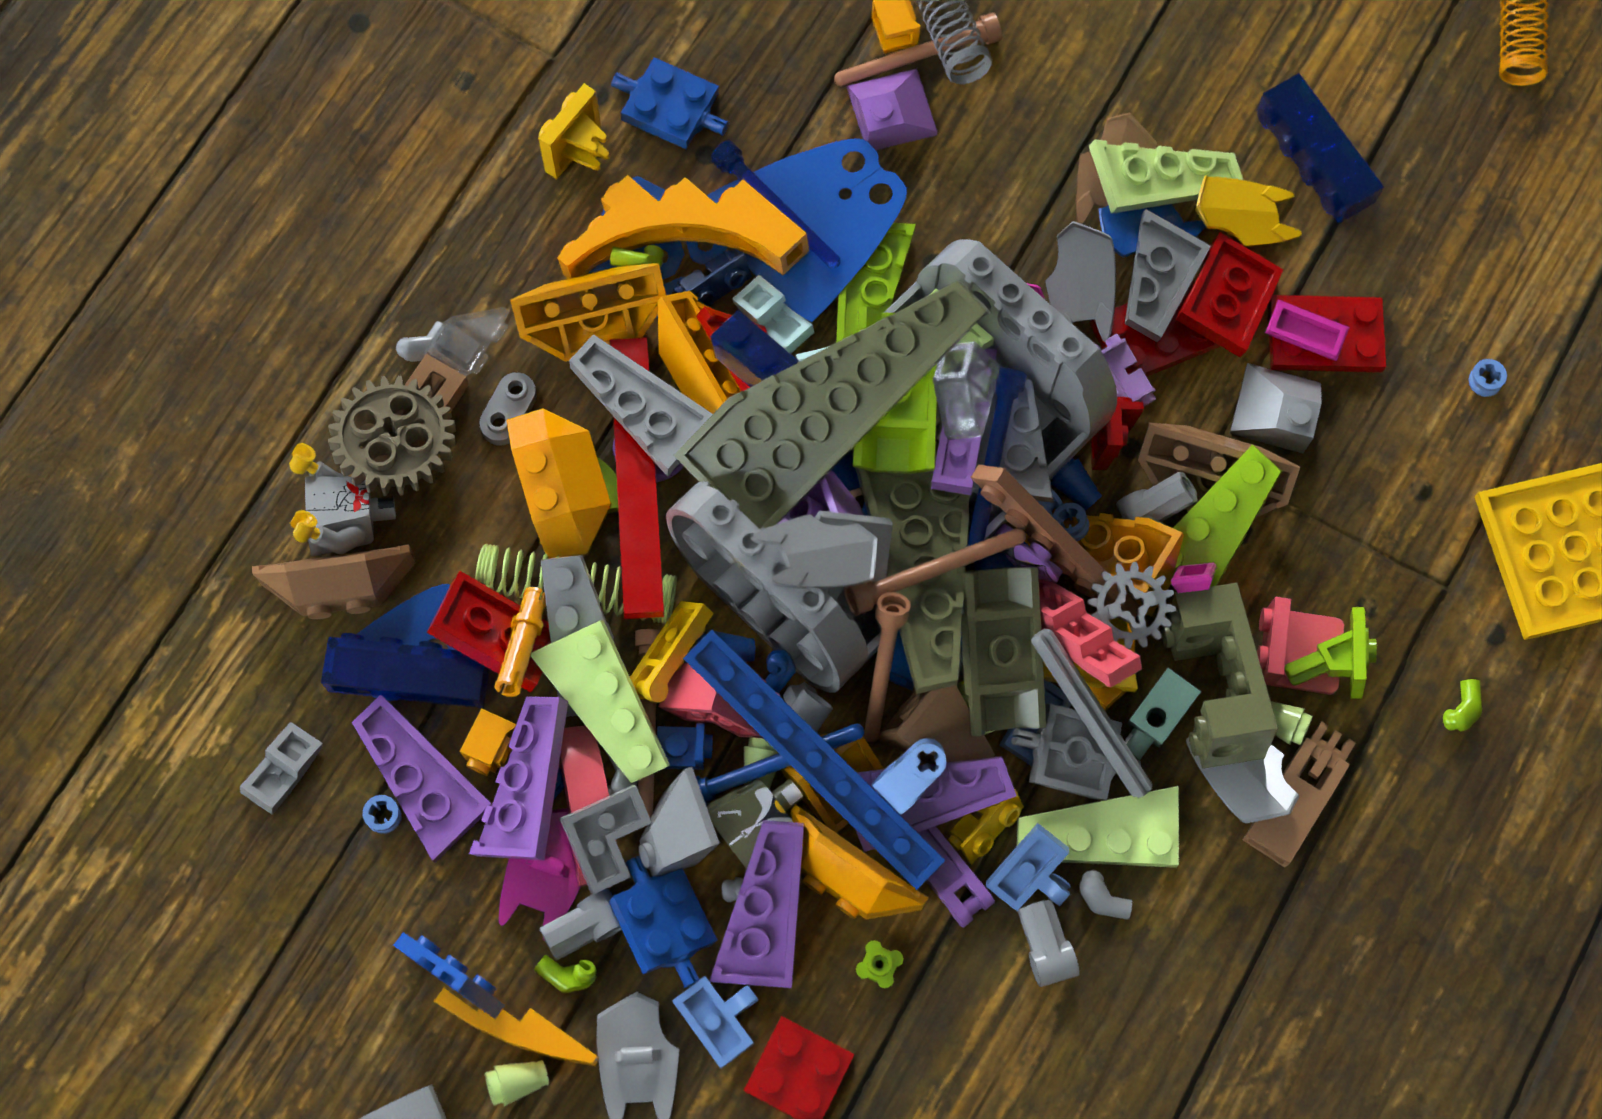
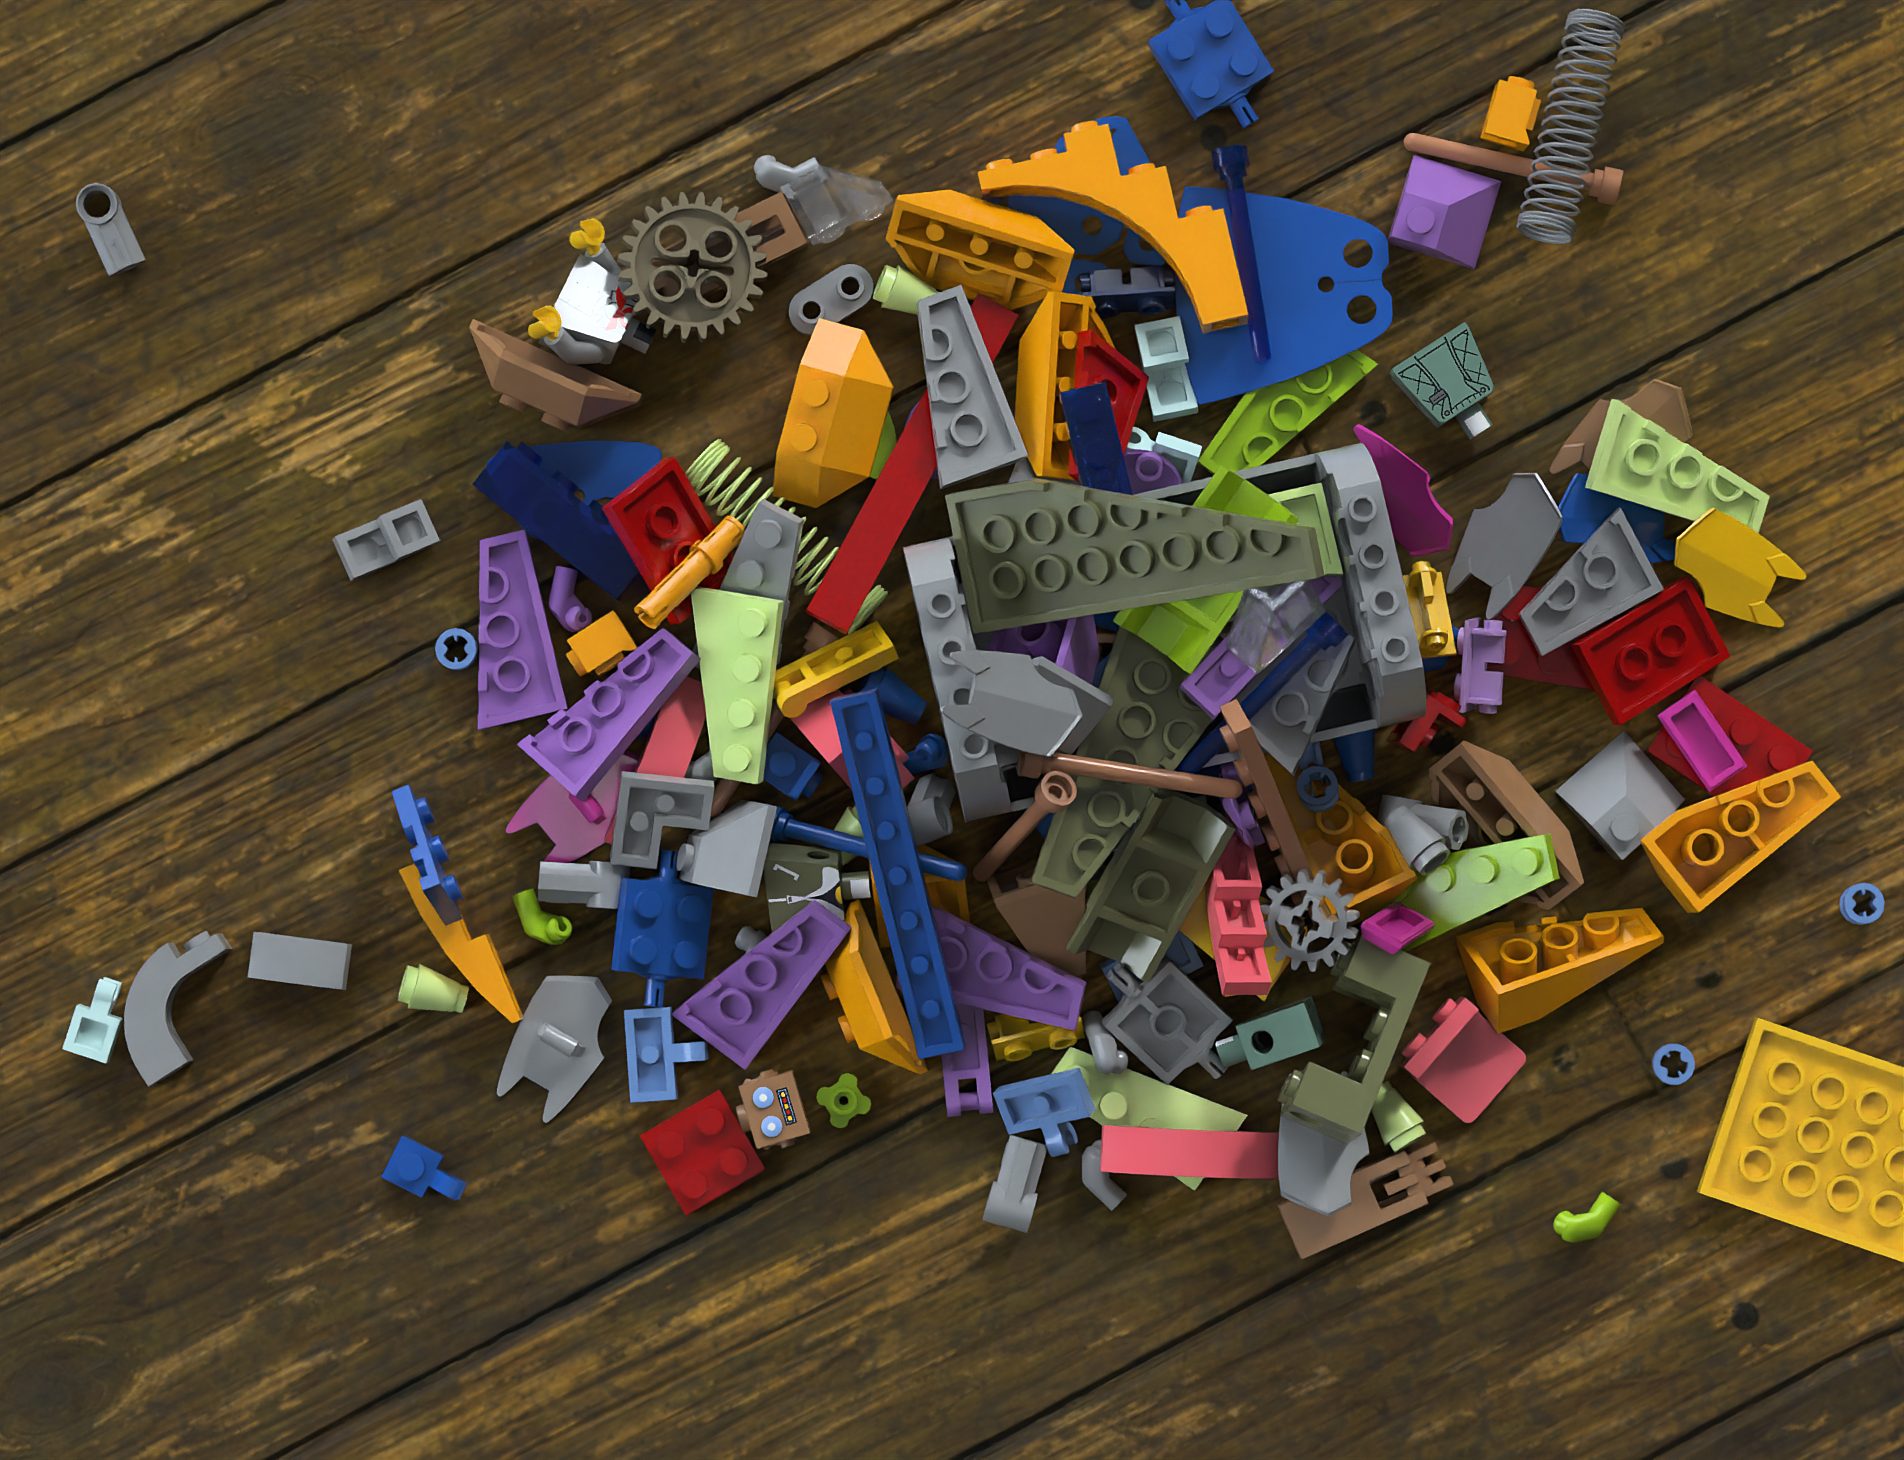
camera: 30 degrees right, 15 degrees up
yellow plate [538,83,609,179] -> none
lime arm [610,245,664,268] -> none
light blue piece [871,738,947,815] -> none
light grey axle [1031,629,1152,798] -> none
clear blue brick [1256,73,1384,224] -> none
lime piece [1284,607,1377,699] -> none
none -> medium lavender arm [548,566,592,632]
none -> medium nougat head [736,1069,811,1150]
none -> yellowish green cone [872,265,939,315]
none -> light grey arm [1081,1011,1128,1074]
none -> coral slope [1100,1125,1279,1179]
none -> light grey cone [1384,806,1450,875]
none -> torso [1388,322,1495,440]
none -> light orange wedge [1456,908,1664,1034]
none -> light orange wedge [1640,761,1841,913]
none -> medium blue bush [1652,1044,1695,1085]

